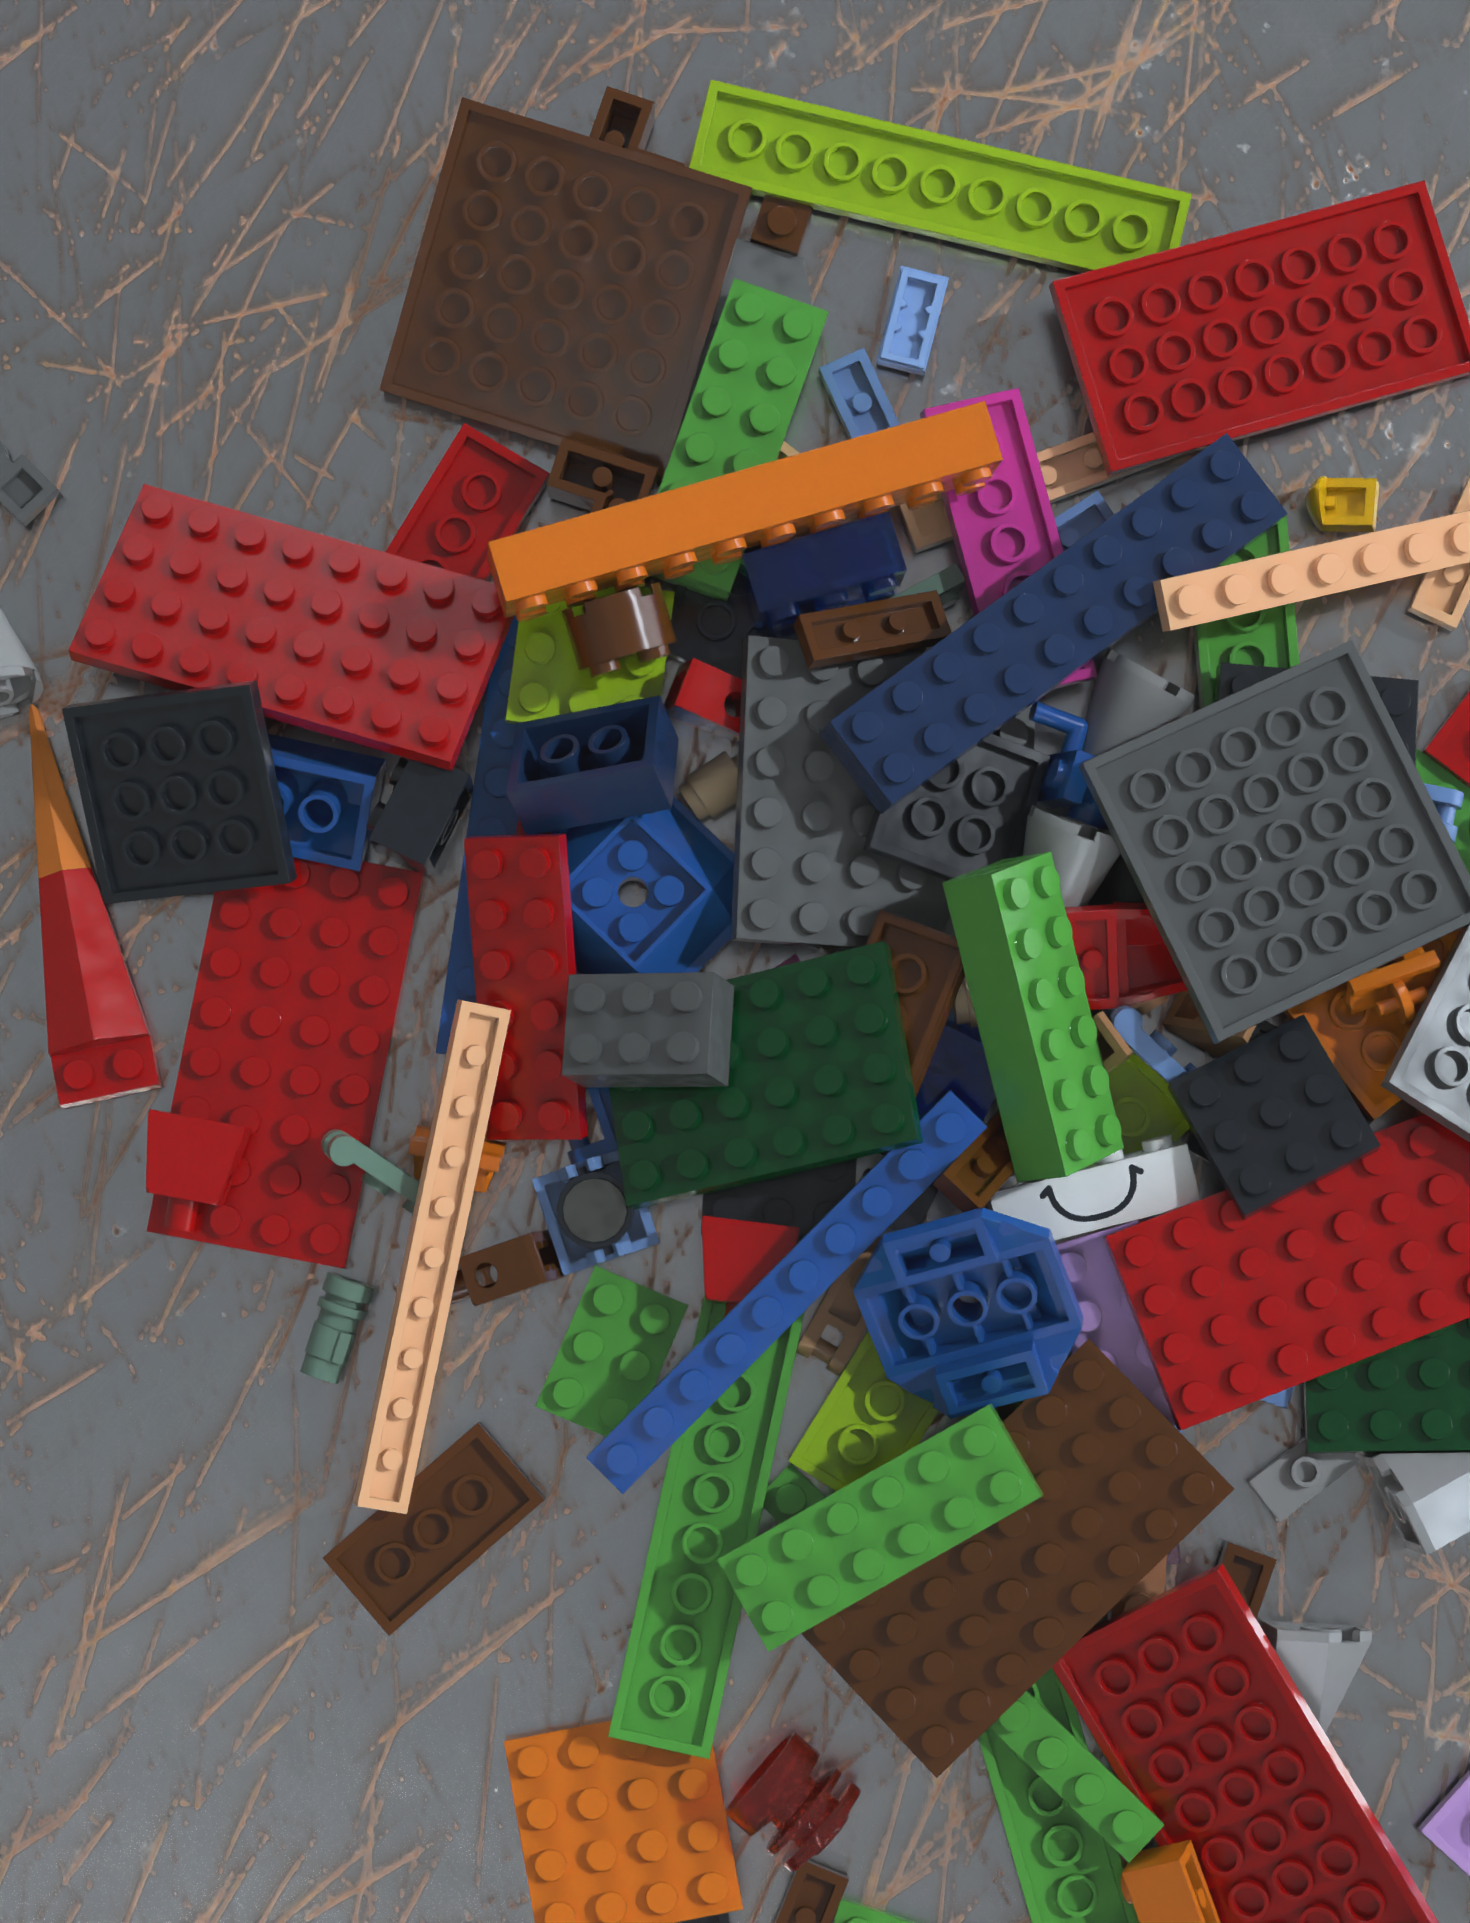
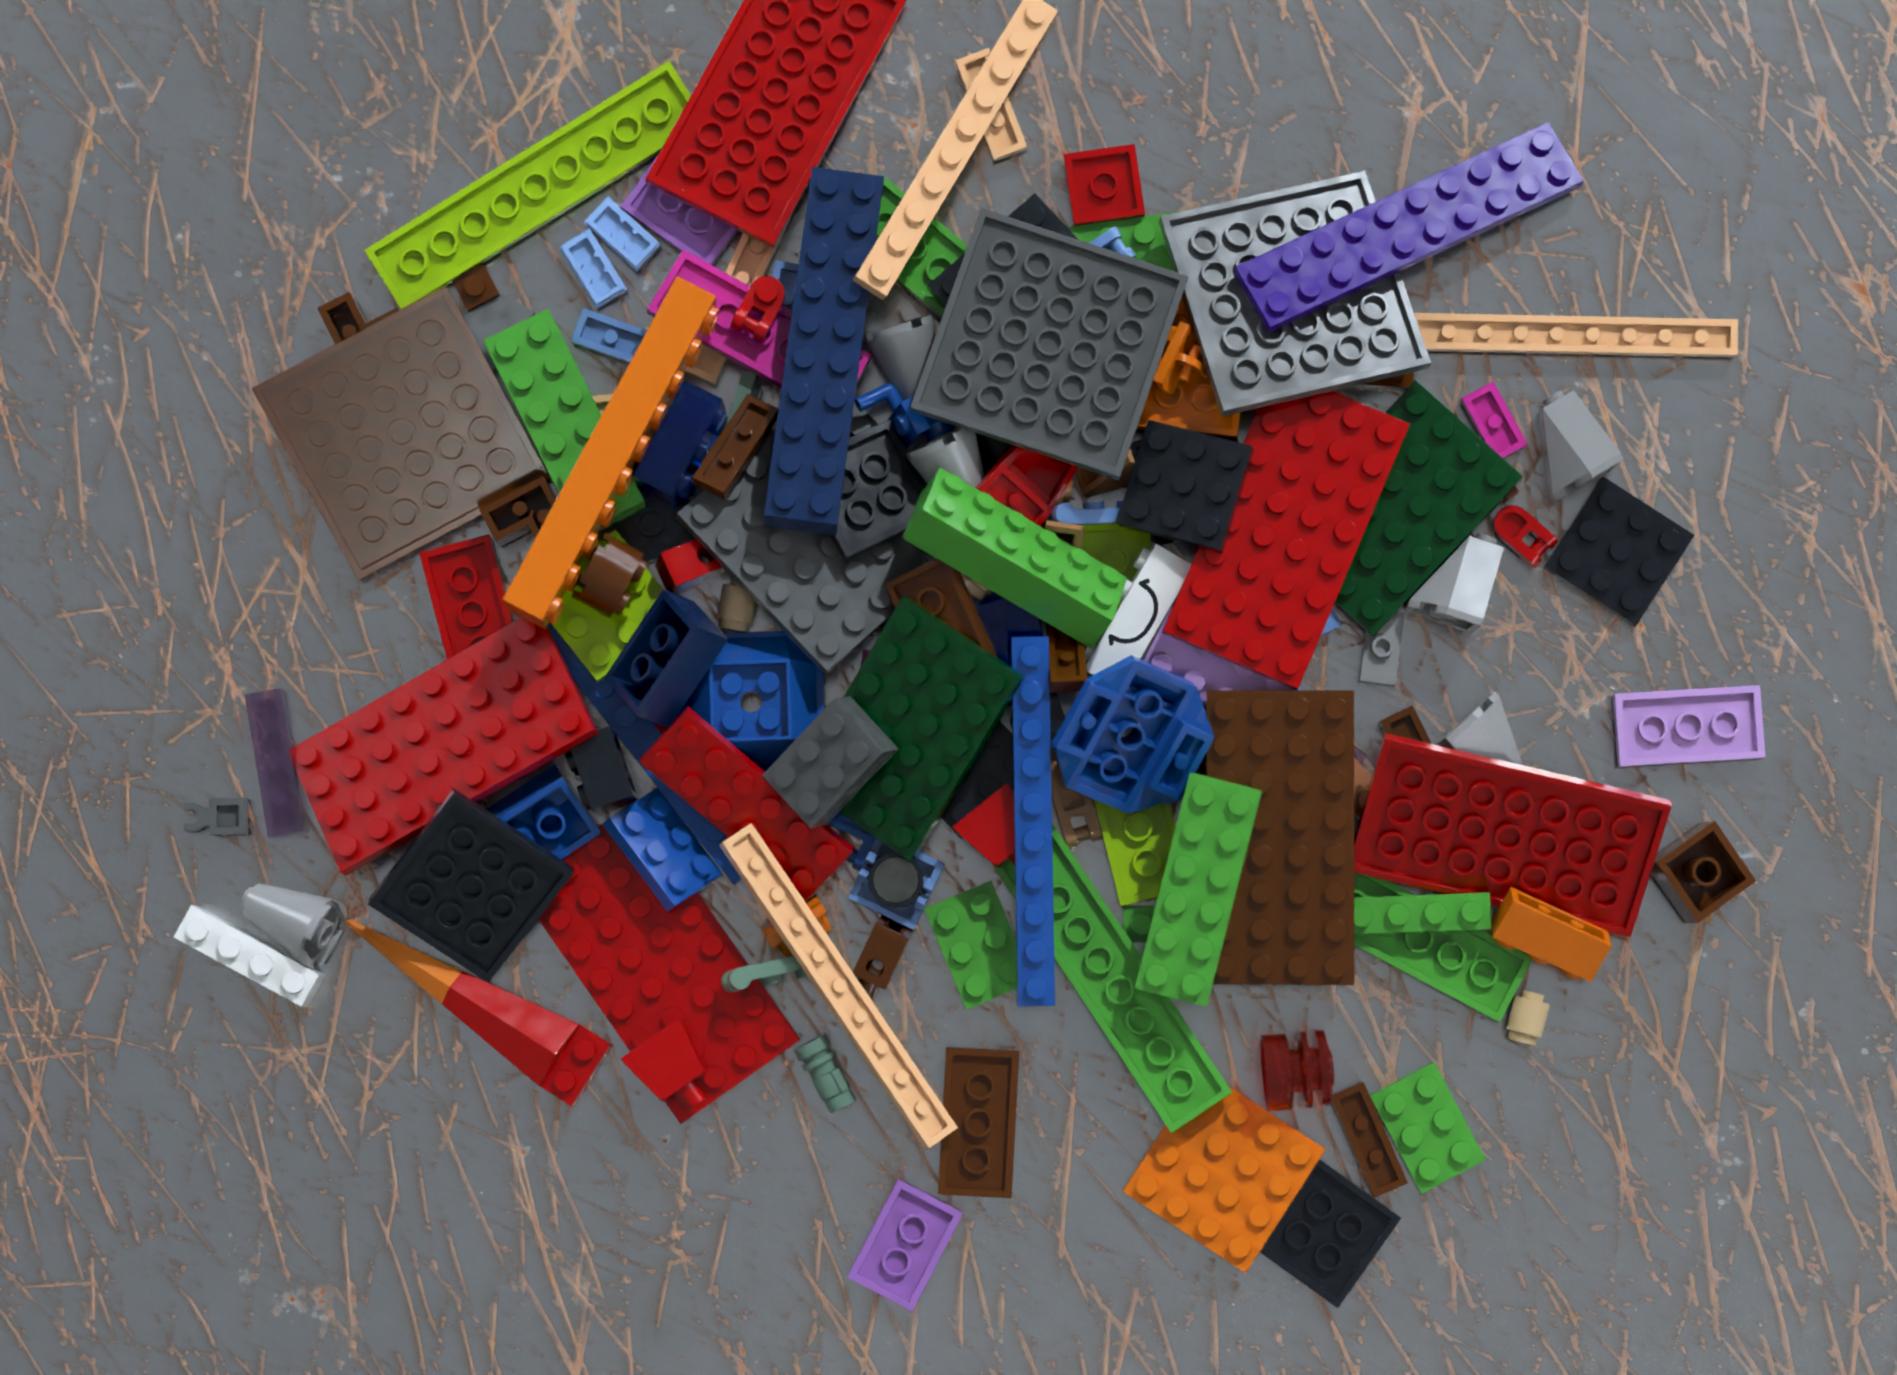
camera: 35 degrees left, 0 degrees up
yellow plate [1305,476,1379,532] -> none
none -> clear purple plate [245,688,306,838]
none -> light blue plate [584,197,661,272]
none -> blue plate [603,787,722,912]
none -> medium lavender plate [620,157,738,266]
none -> red plate [730,276,785,343]
none -> medium lavender plate [847,1179,963,1311]

